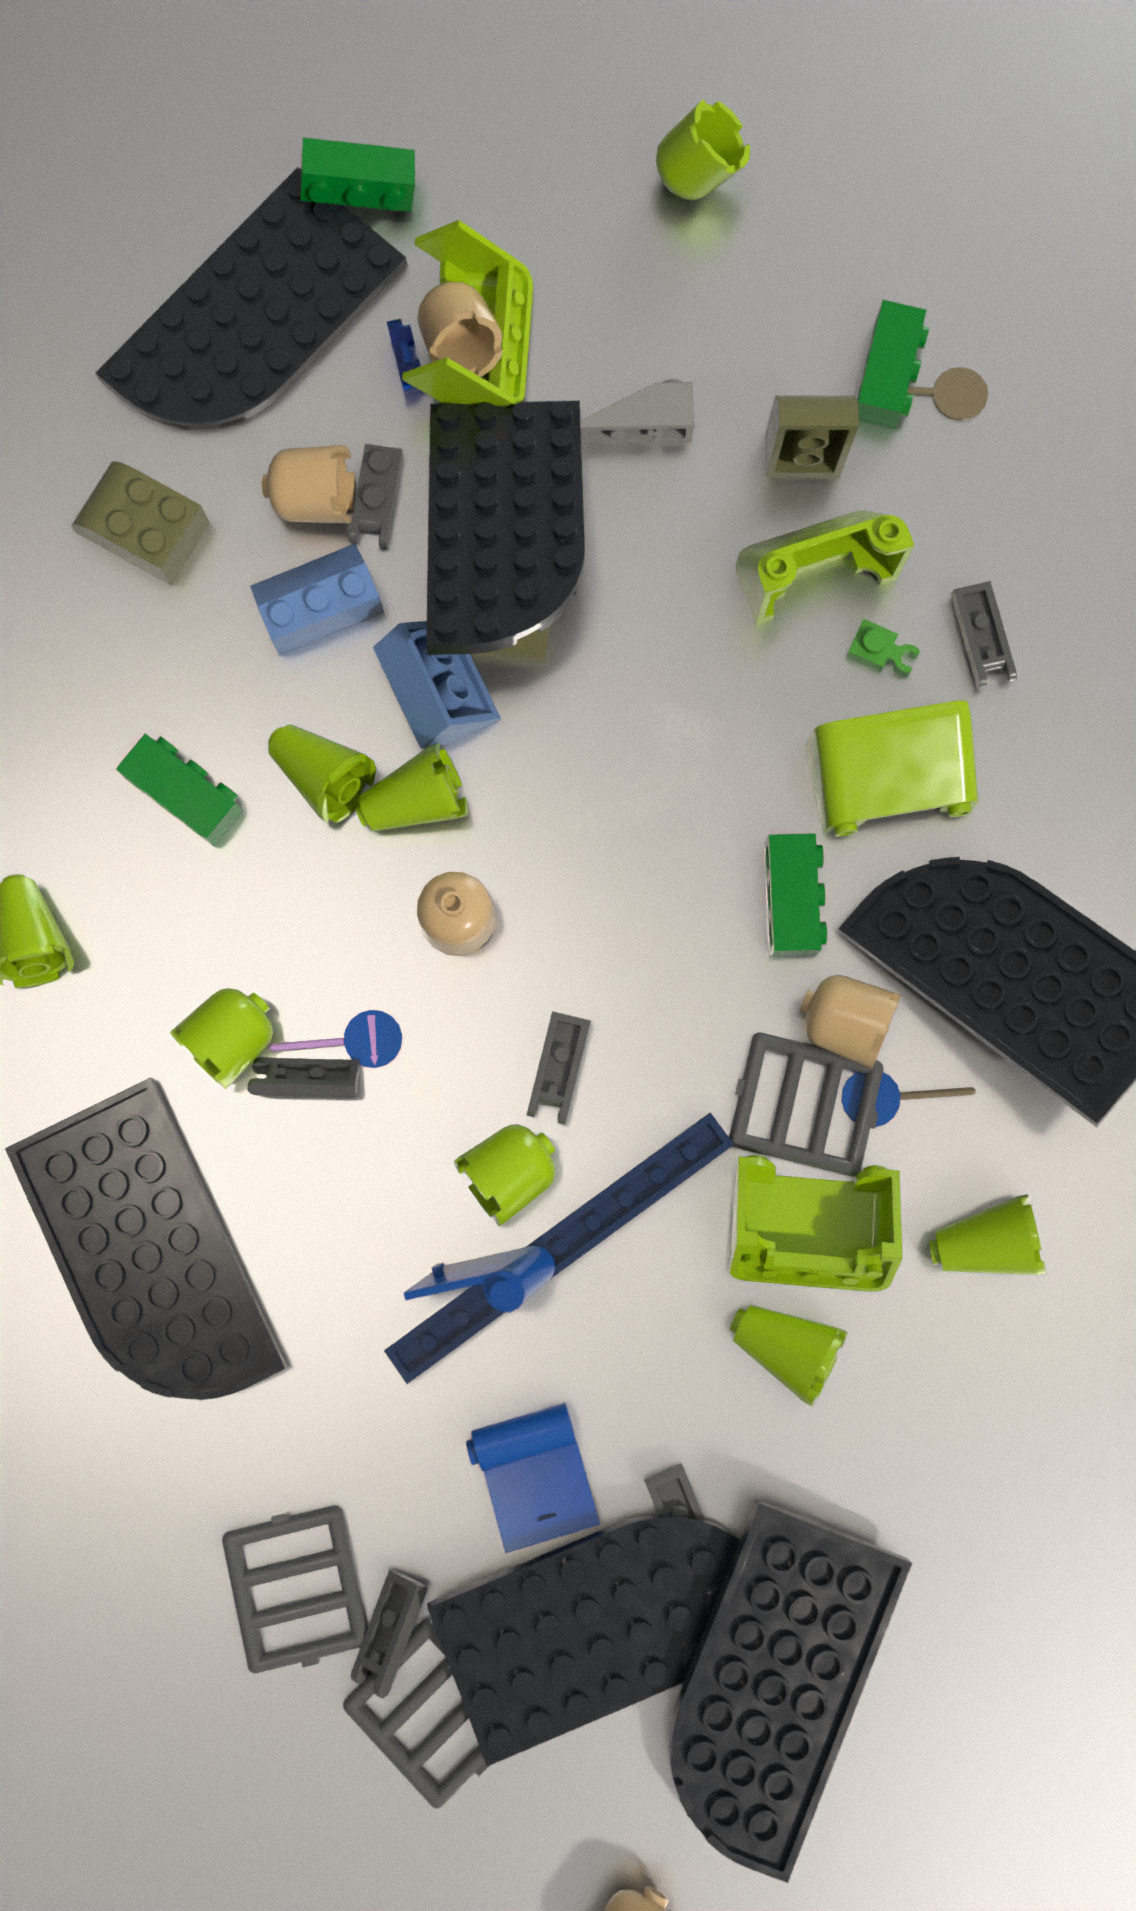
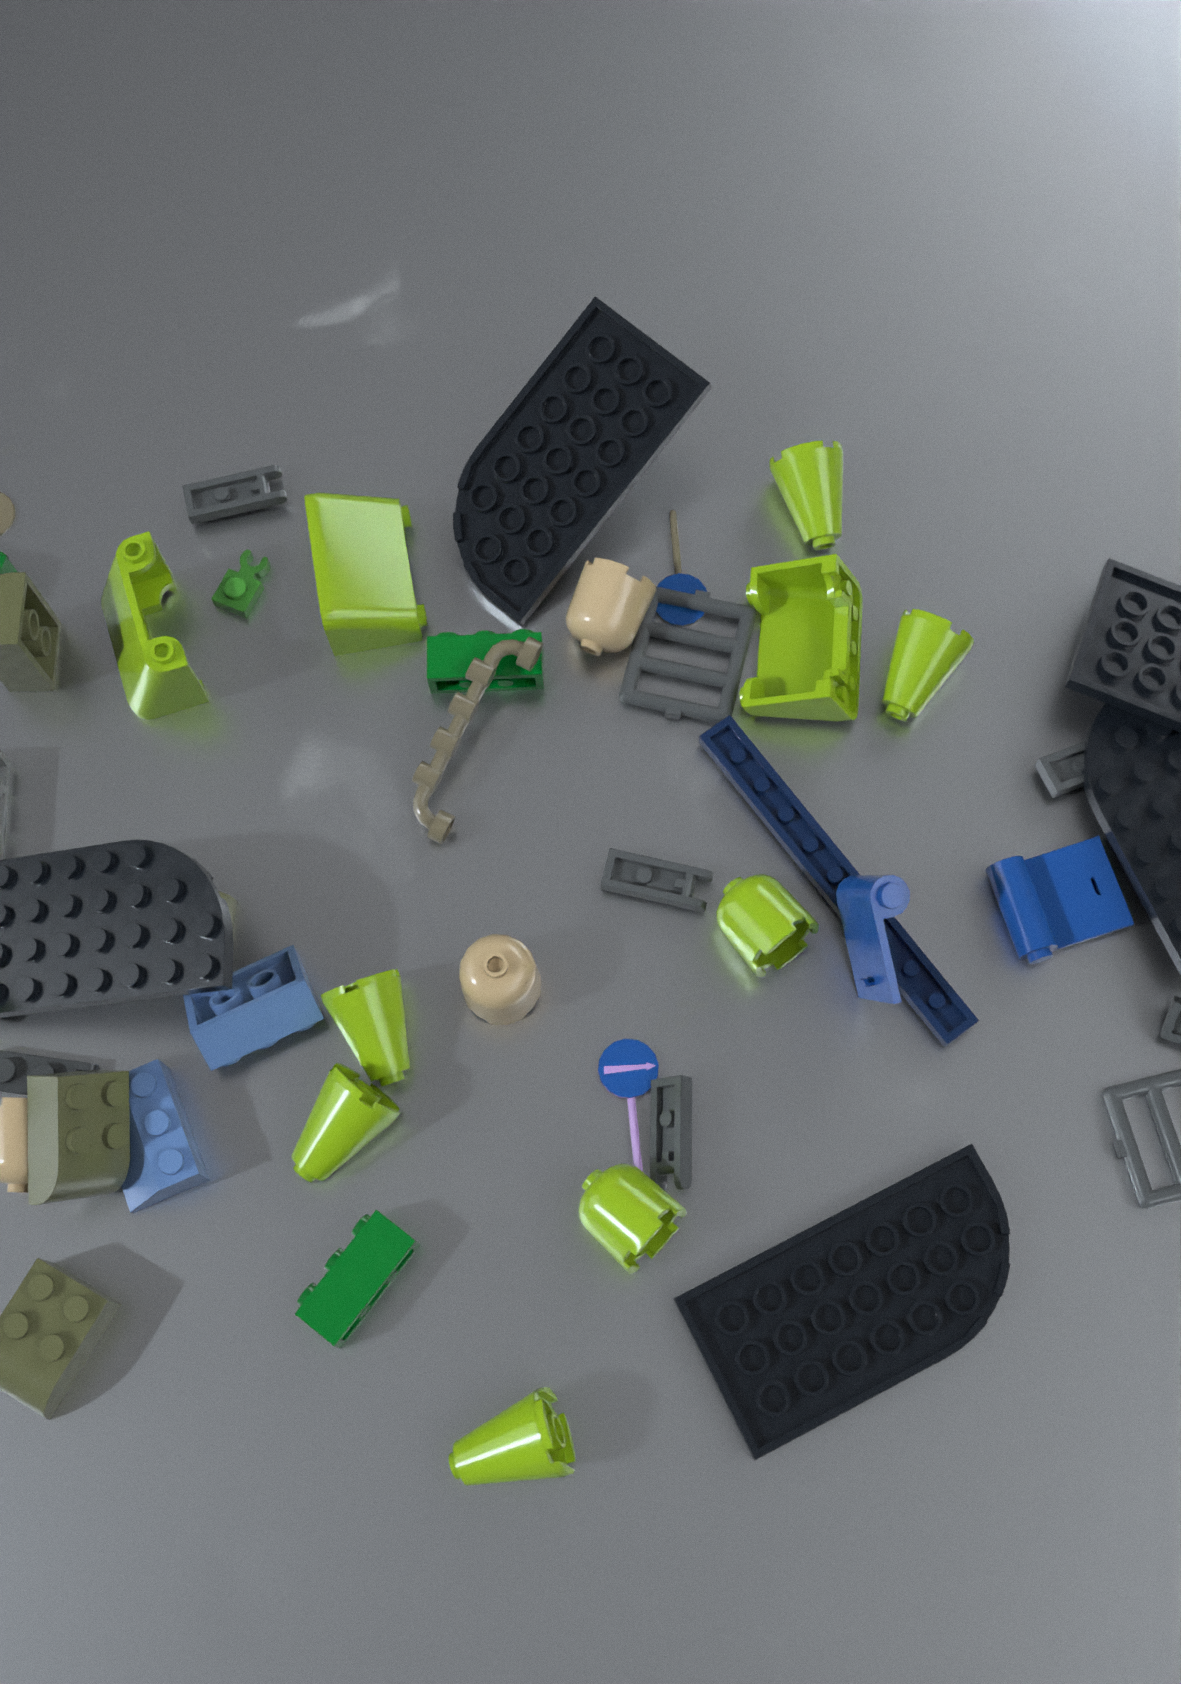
camera: 85 degrees left, 10 degrees down
none -> olive brick [27,1070,130,1205]
none -> dark tan bar [412,636,544,844]

